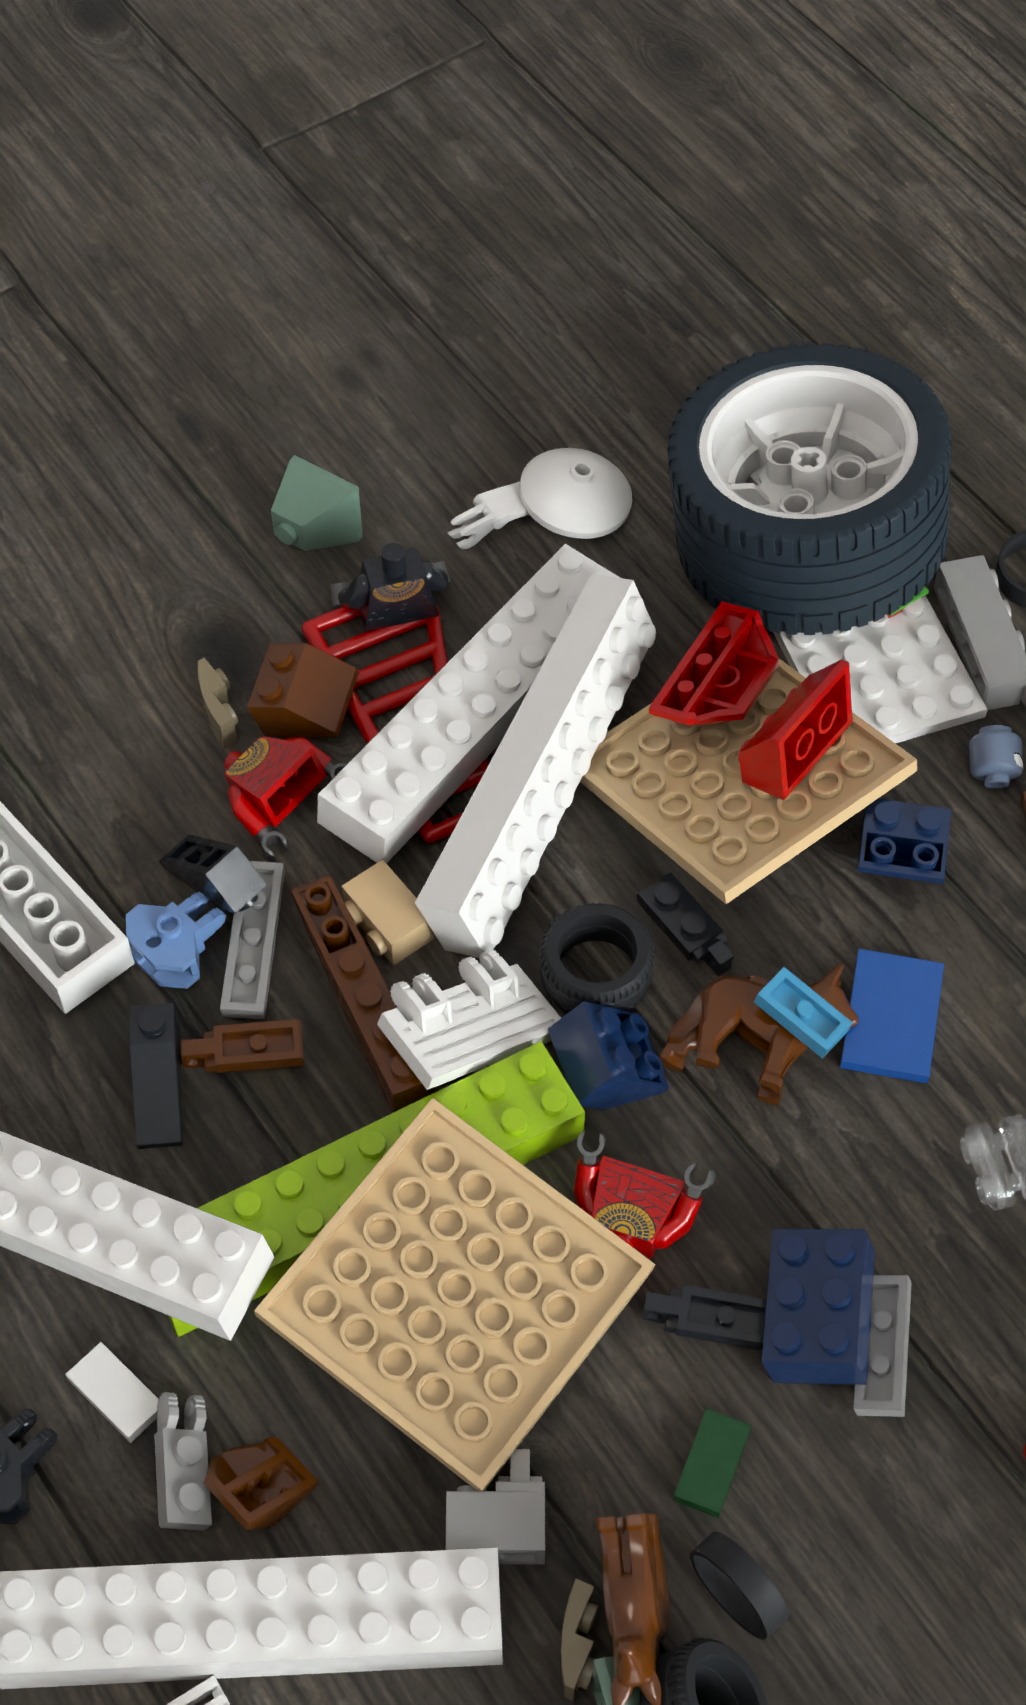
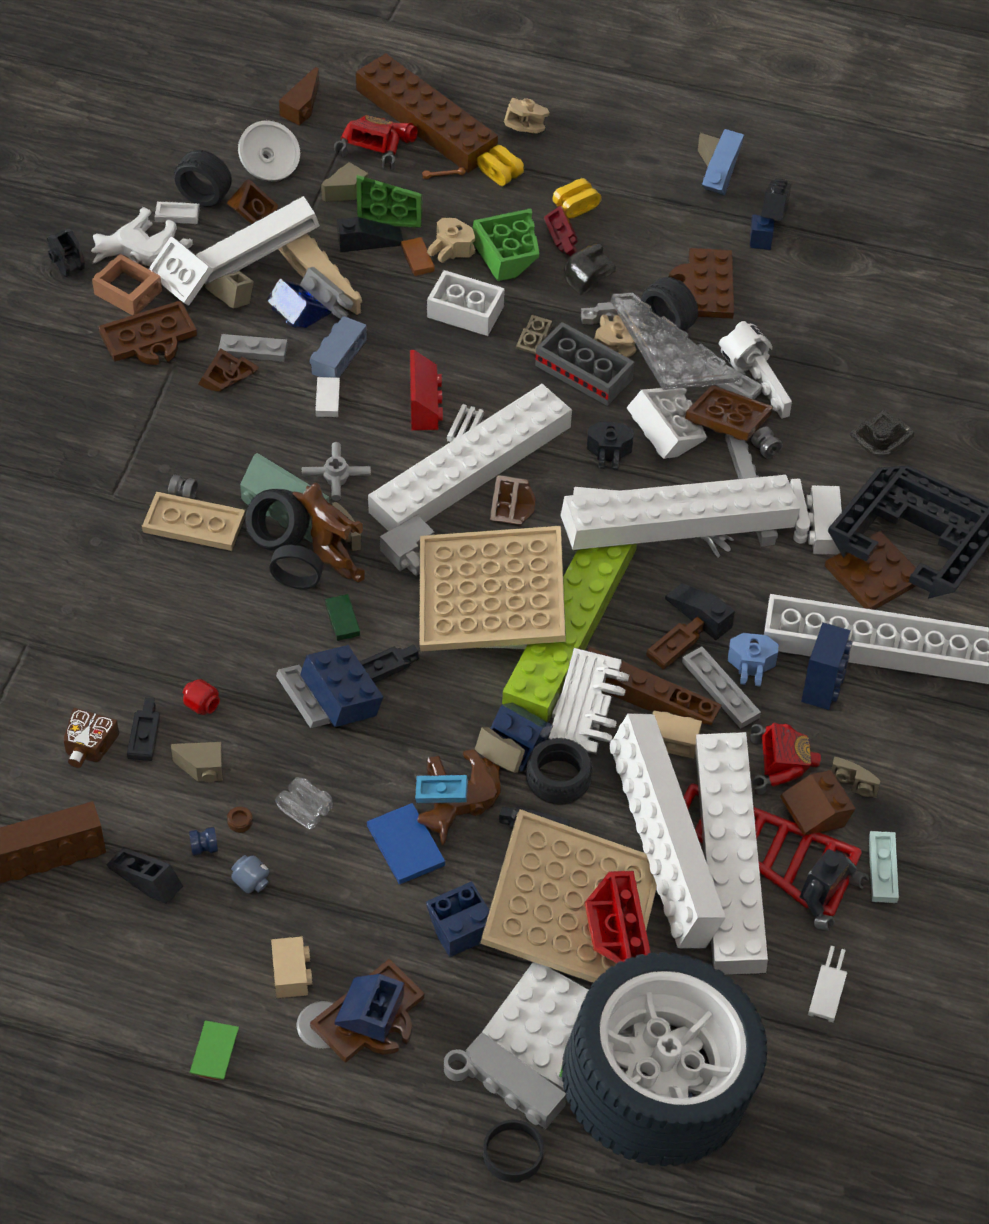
camera: 140 degrees right, 5 degrees down
light grey hinge [154,1392,212,1531] -> none
black slope [159,834,267,913] -> none
sand green slope [271,455,363,551] -> none
white dish [519,448,632,539] -> none
red torso [573,1130,716,1259] -> none
red slope [738,659,853,800] -> none
sand blue head [969,725,1023,789] -> none
none -> dark tan slope [475,727,525,773]
none -> dark blue brick [801,622,853,710]
none -> light aqua plate [869,831,899,903]

